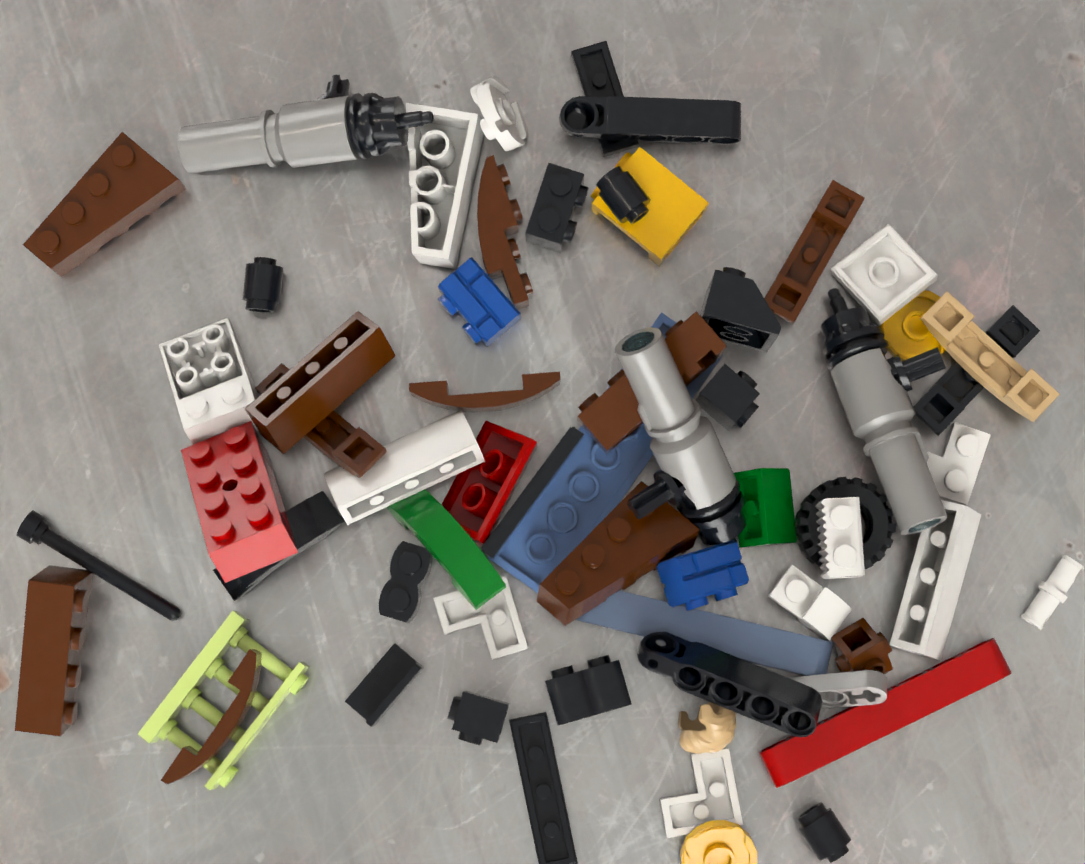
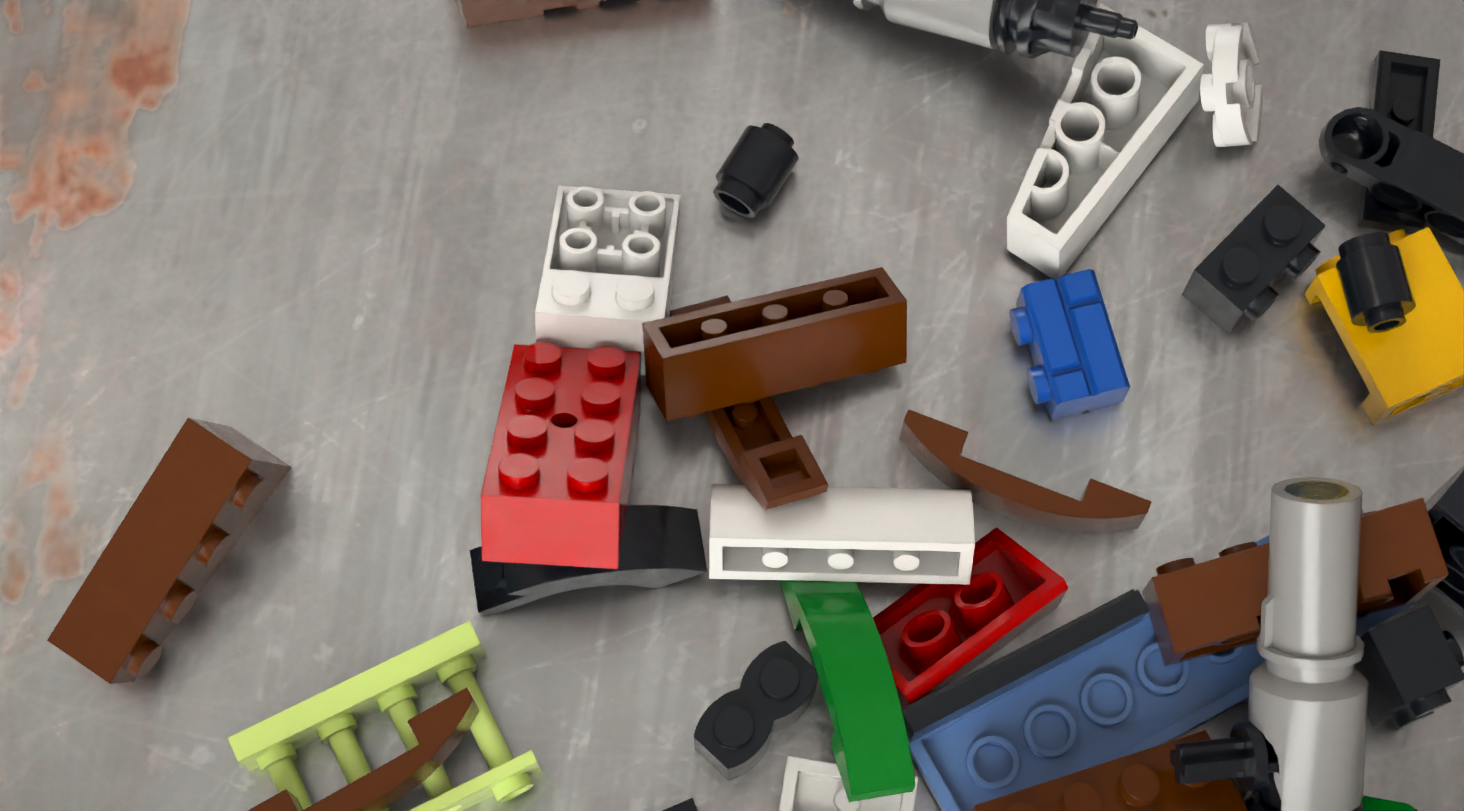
camera: 25 degrees right, 10 degrees down
black piece [17,510,181,621] -> none
reddish brown slope [477,155,533,310] -> none

